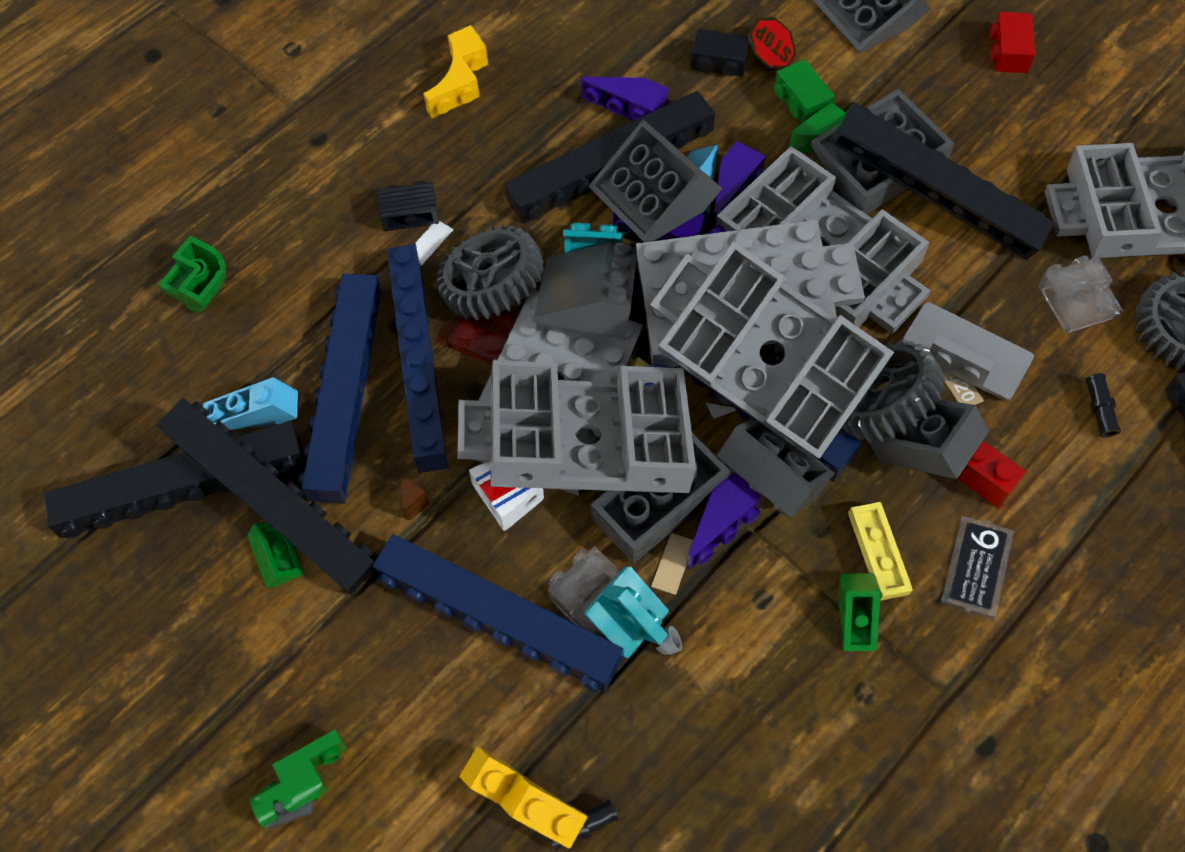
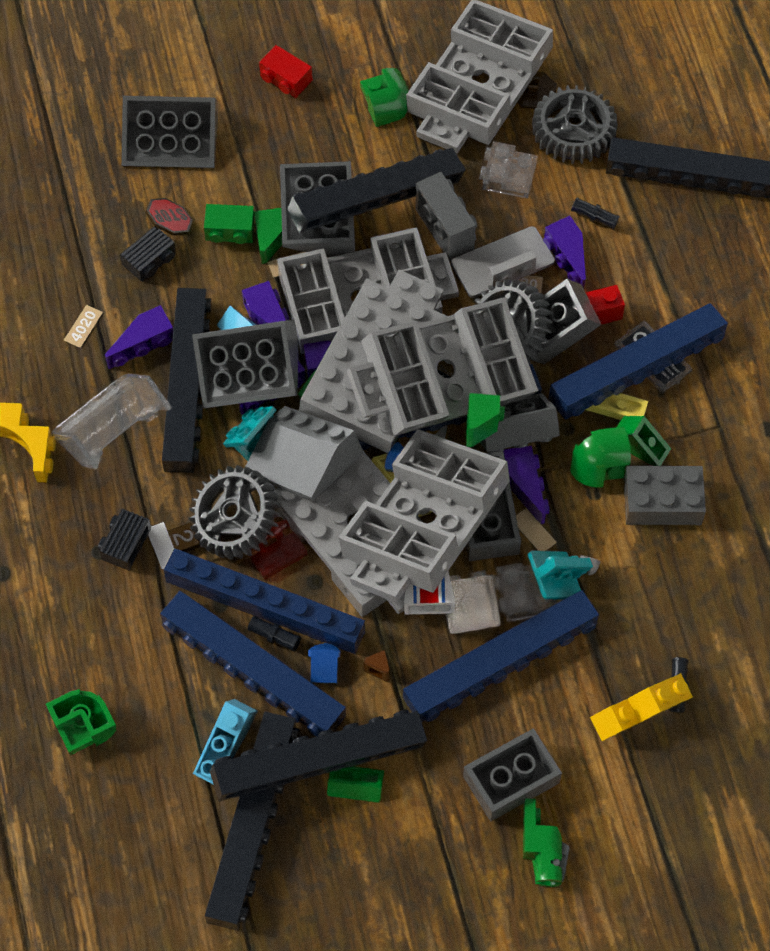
camera: 60 degrees left, 0 degrees up
none -> clear windscreen [52,374,172,469]
none -> tan sticker [64,305,103,348]
none -> dark brown tile [167,522,201,552]
none -> black pin [248,616,301,652]
none -> blue tile [308,643,340,683]
none -> green brick [360,68,409,127]
none -> dark grey brick [416,172,477,262]
none -> clear plate [446,571,501,634]
none -> dark grey brick [463,728,562,822]
none -> green slope [466,393,505,447]
none -> dark purple slope [543,215,586,289]
none -> dark blue brick [548,303,728,420]
none -> green brick [570,427,631,487]
none -> dark grey brick [624,466,706,525]

